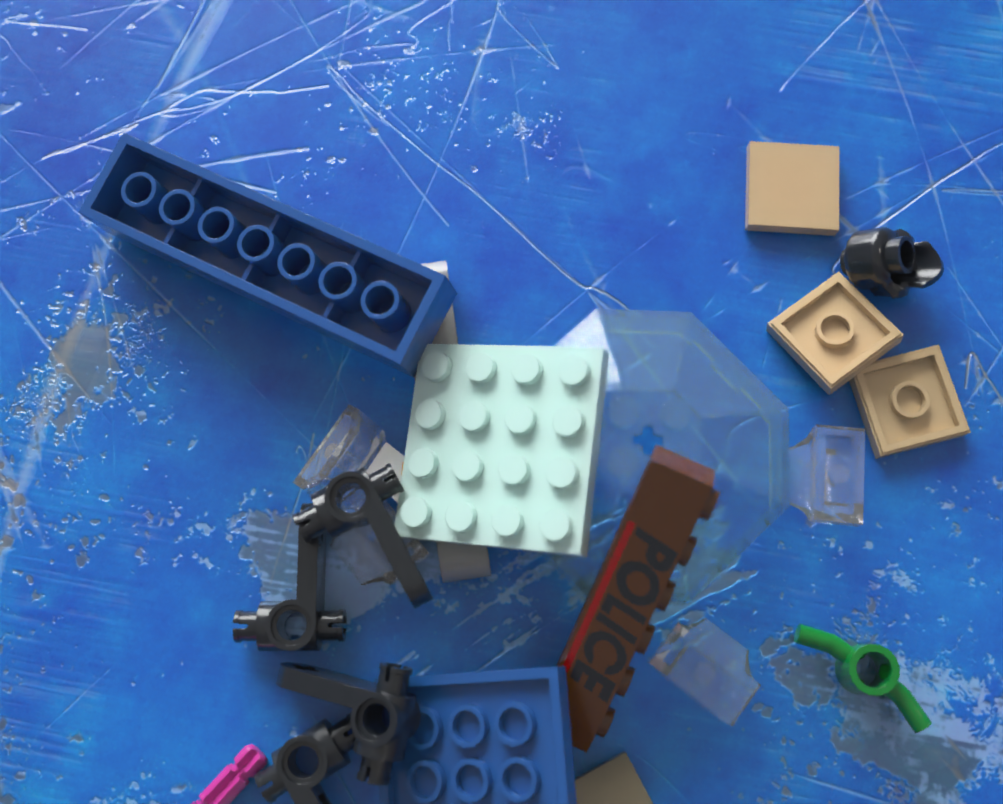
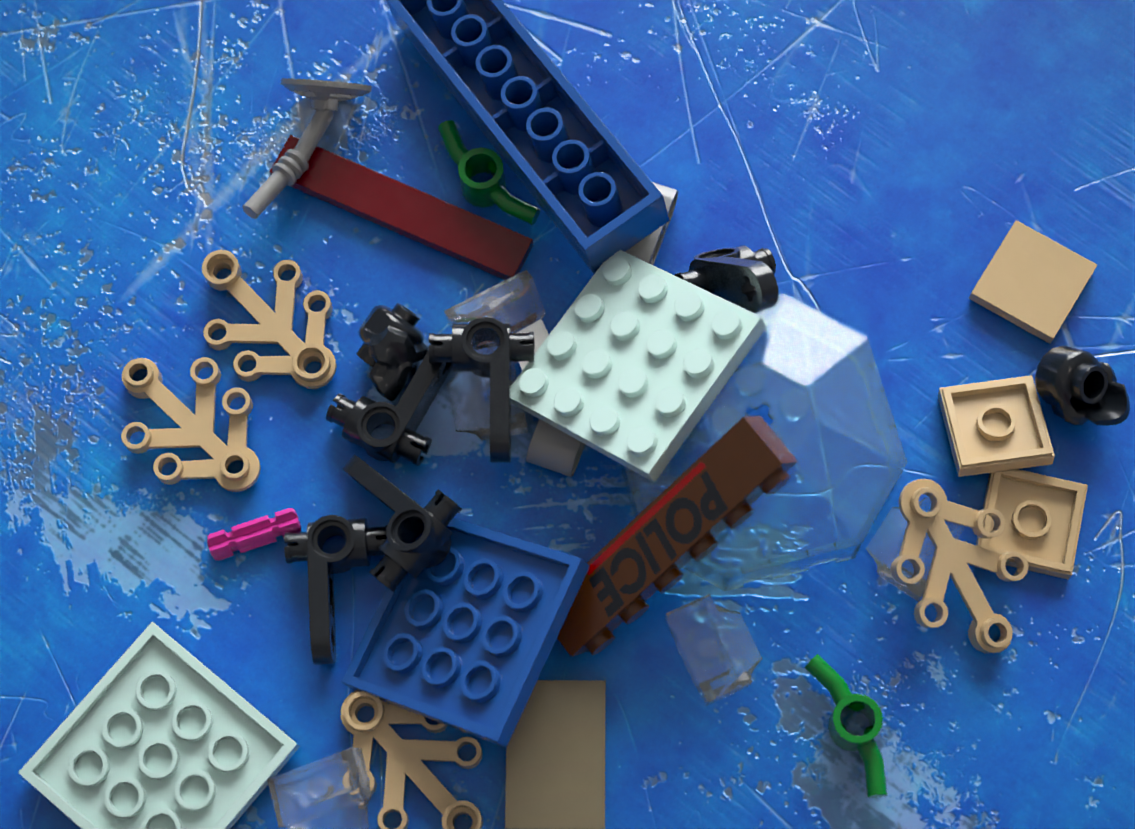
camera: 30 degrees right, 5 degrees down
none -> tan plant [121,357,261,492]
none -> tan plant [202,250,336,389]
none -> light grey dish [242,78,372,219]
none -> dark red tile [269,135,533,284]
none -> black head [356,303,428,401]
none -> green piece [438,120,540,225]
none -> black piece [674,245,779,313]
none -> tan plant [891,479,1028,653]

